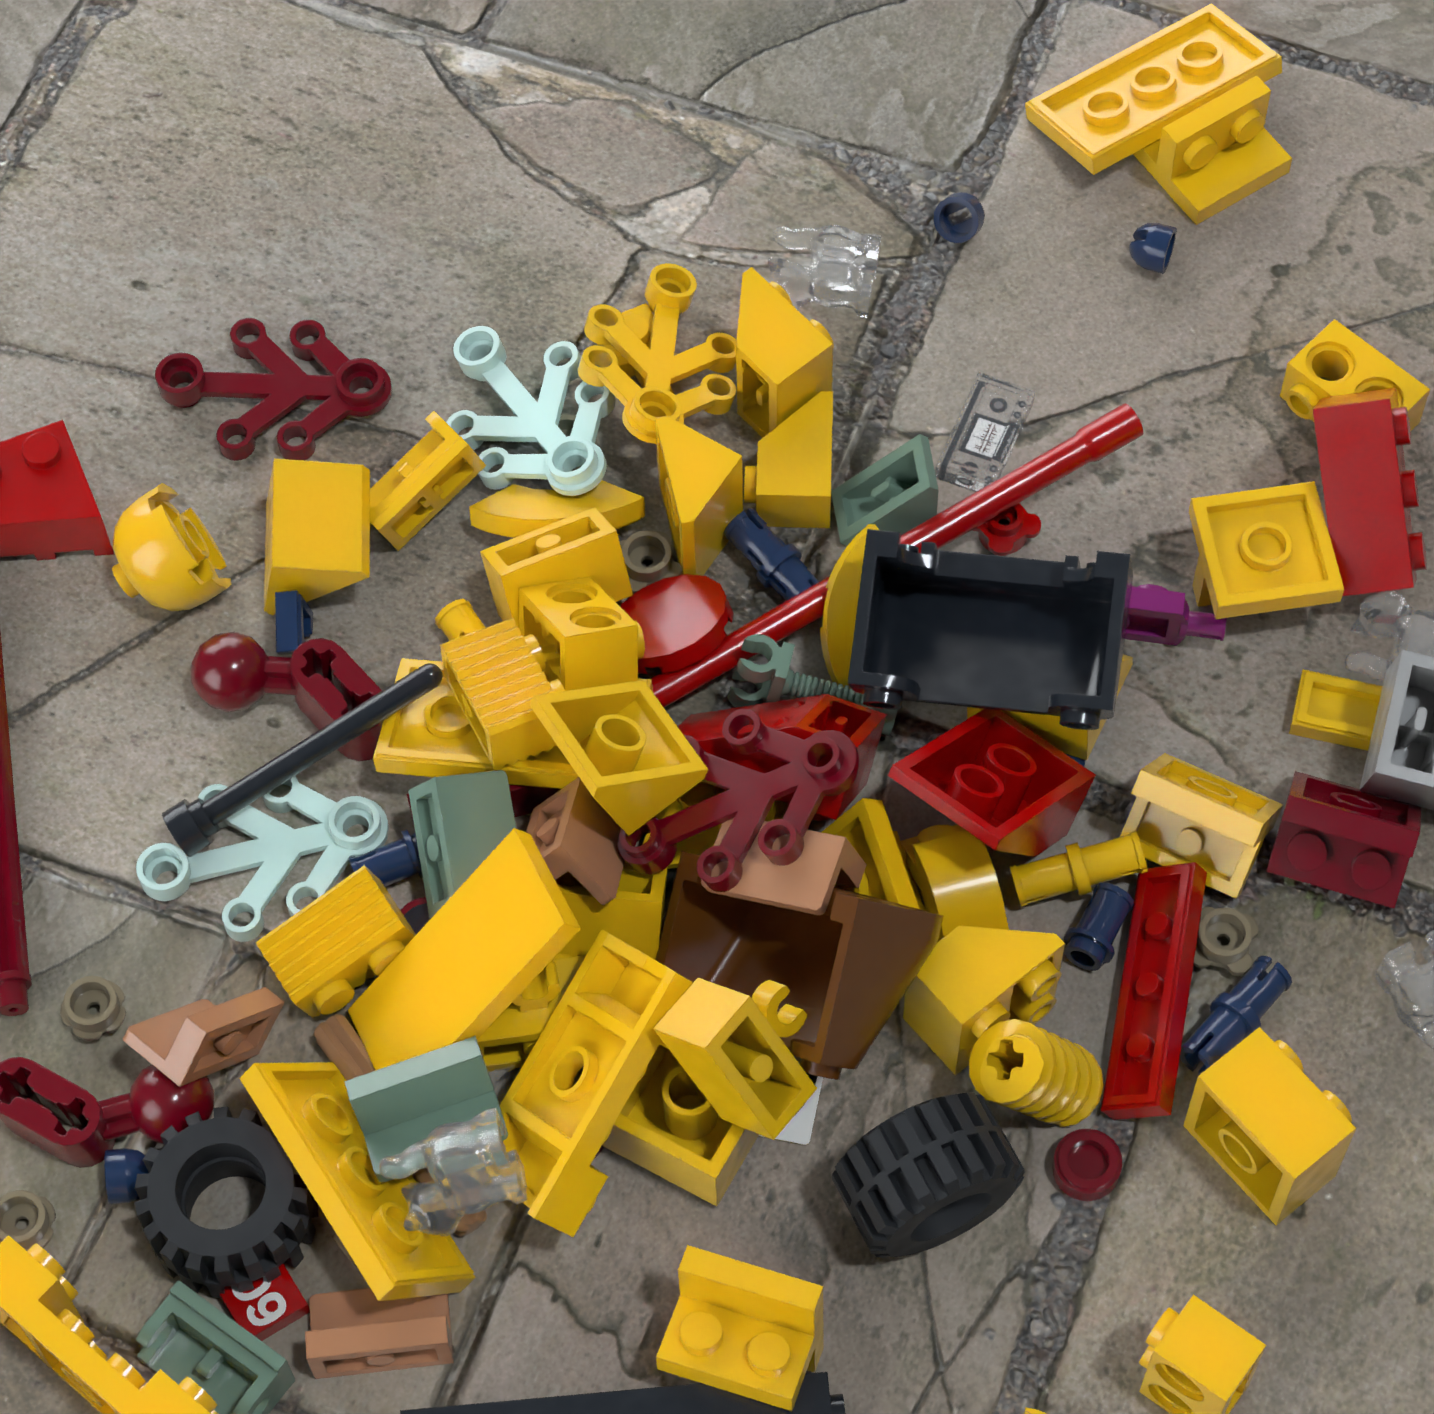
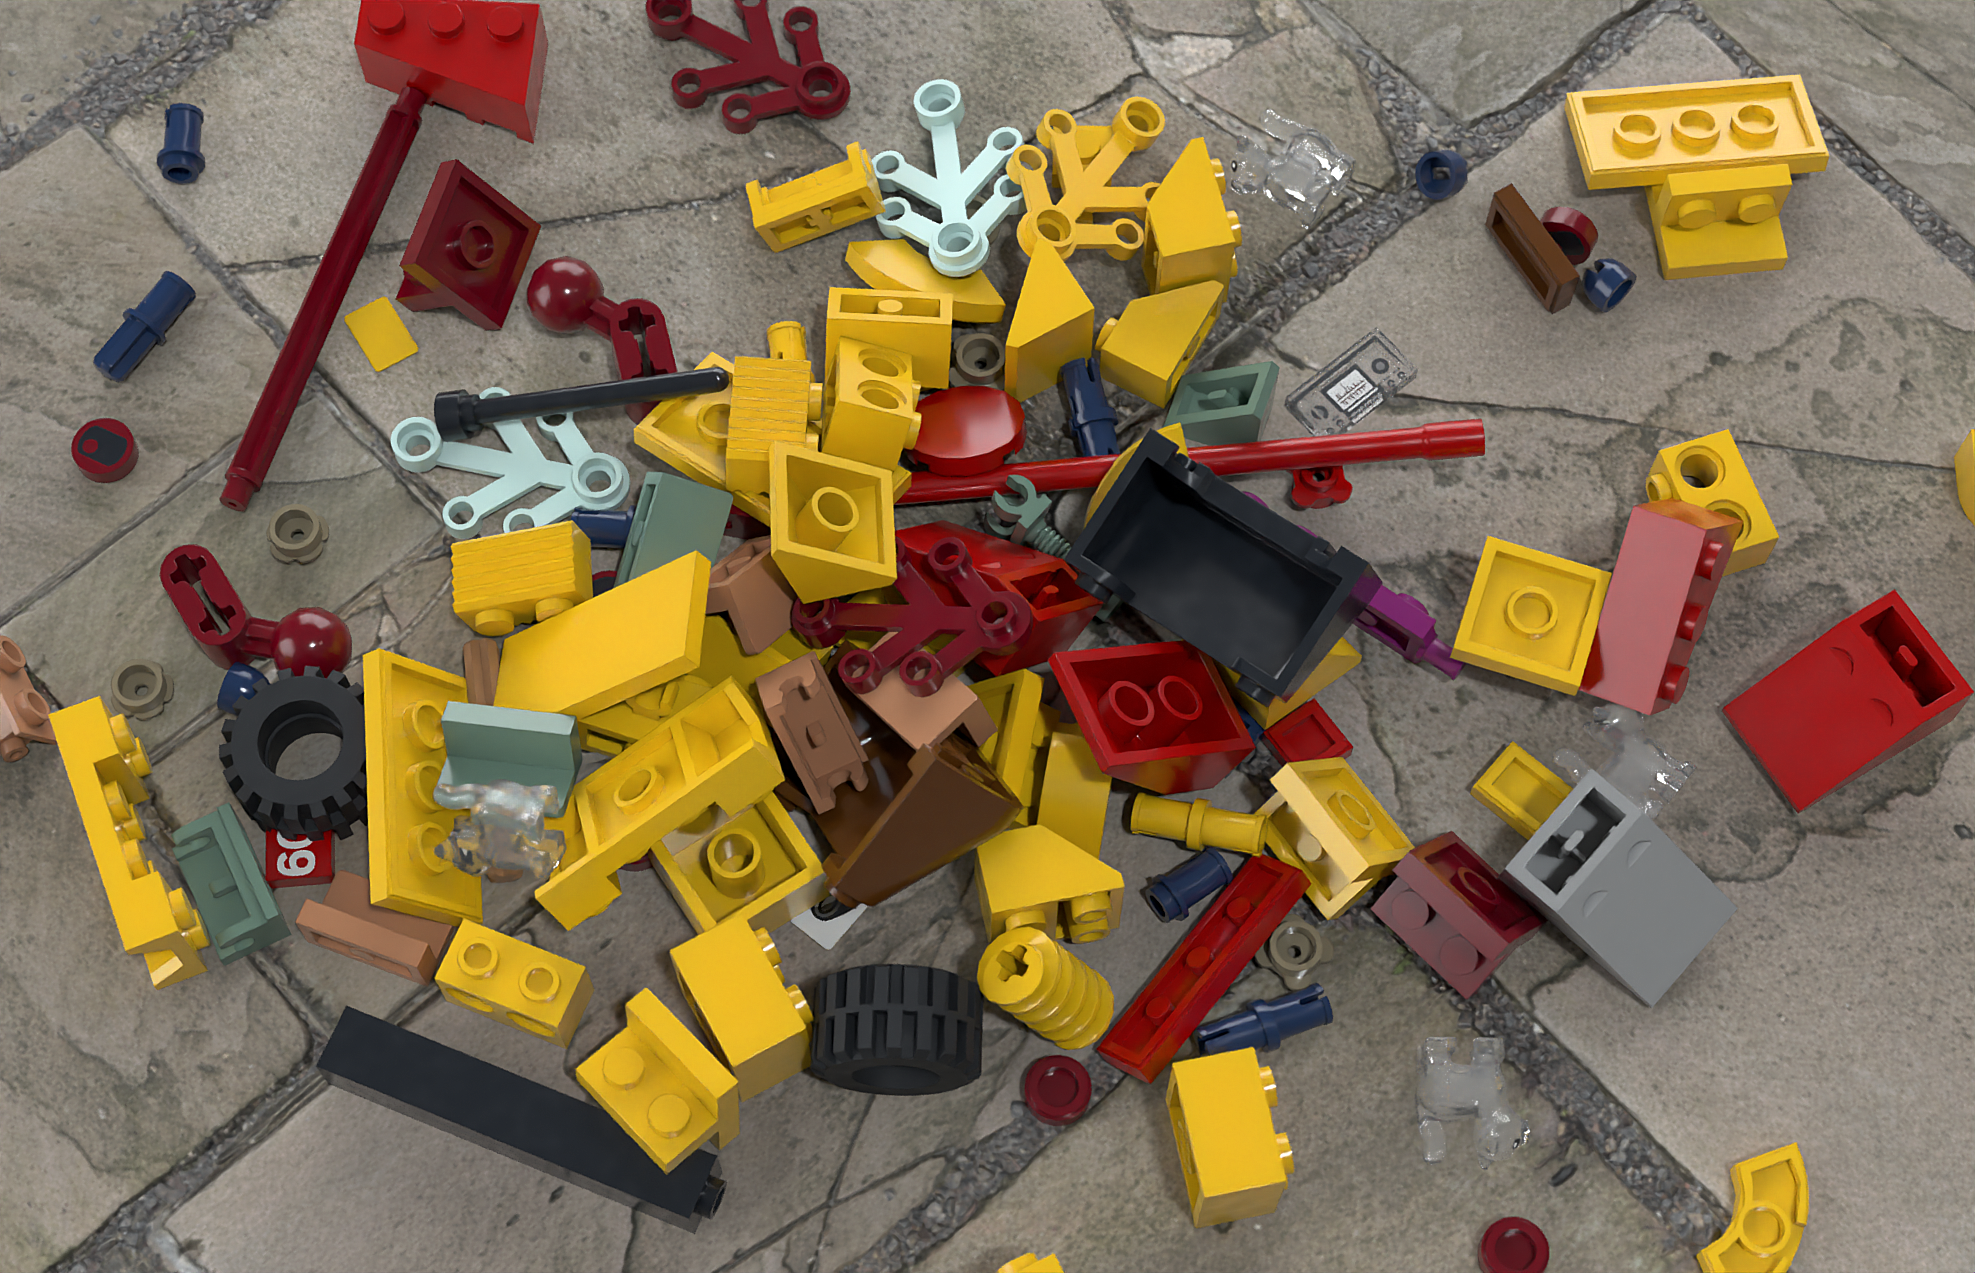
camera: 25 degrees right, 5 degrees up
yellow cylinder [112,483,231,611] -> none
nougat panel [123,987,285,1087] -> none
yellow slope [264,458,370,615] -> none
dark blue tile [275,590,313,655] -> none
yellow brick [653,978,817,1140] -> none
none -> yellow sticker [344,296,418,372]
none -> dark red bracket [396,159,541,331]
none -> yellow brick [435,918,594,1049]
none -> yellow brick [670,912,814,1103]
none -> nougat hinge [755,651,869,814]
none -> red tile [1261,698,1353,767]
none -> reddish brown tile [1485,183,1580,314]
none -> dark red tile [1540,207,1598,265]

